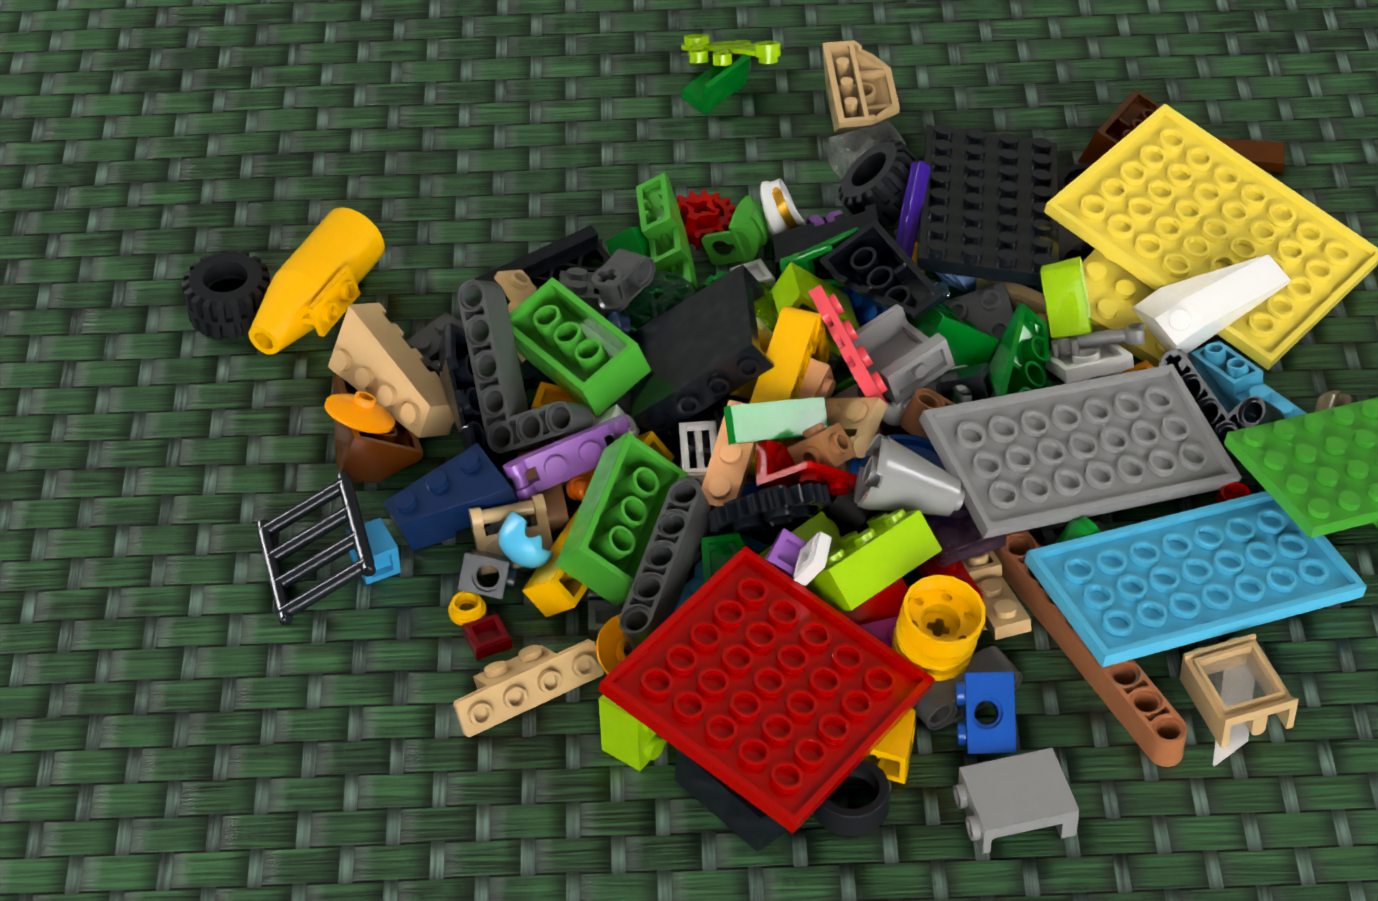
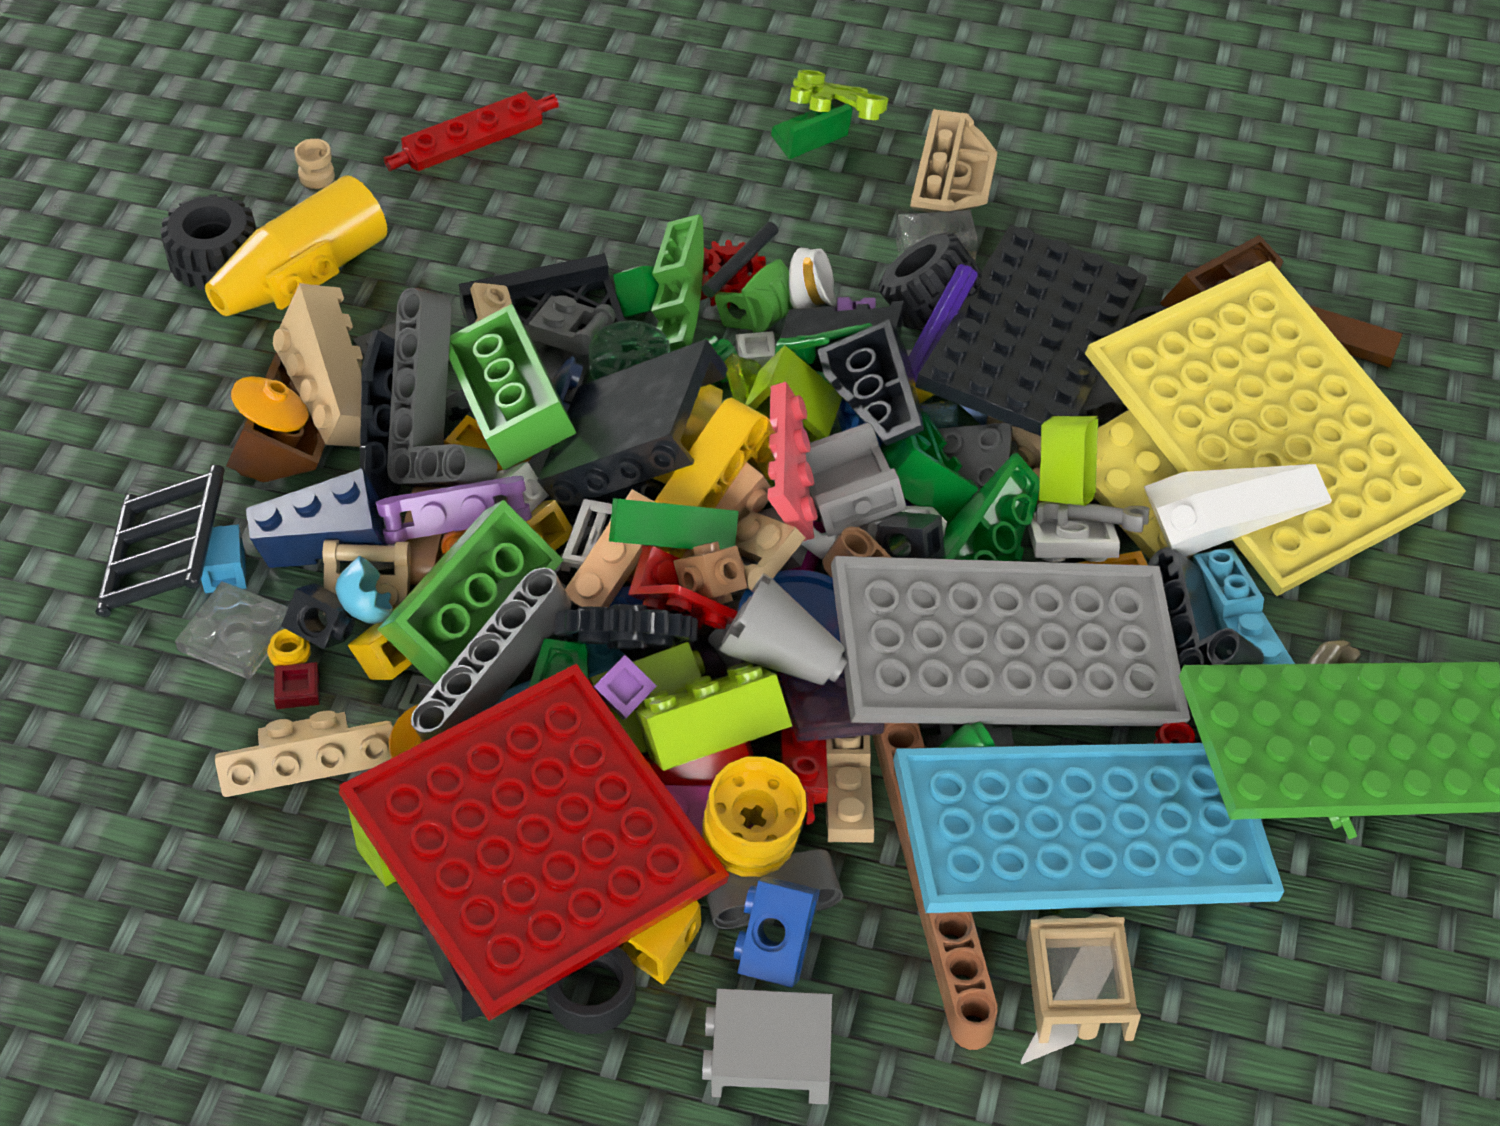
camera: 15 degrees right, 5 degrees up
dark grey piece [592,249,656,313] -> none
white tile [793,531,832,586] -> none
none -> clear plate [175,581,288,680]
none -> tan wheel [294,138,335,189]
none -> red plate [384,91,559,172]
none -> black bar [702,222,779,298]

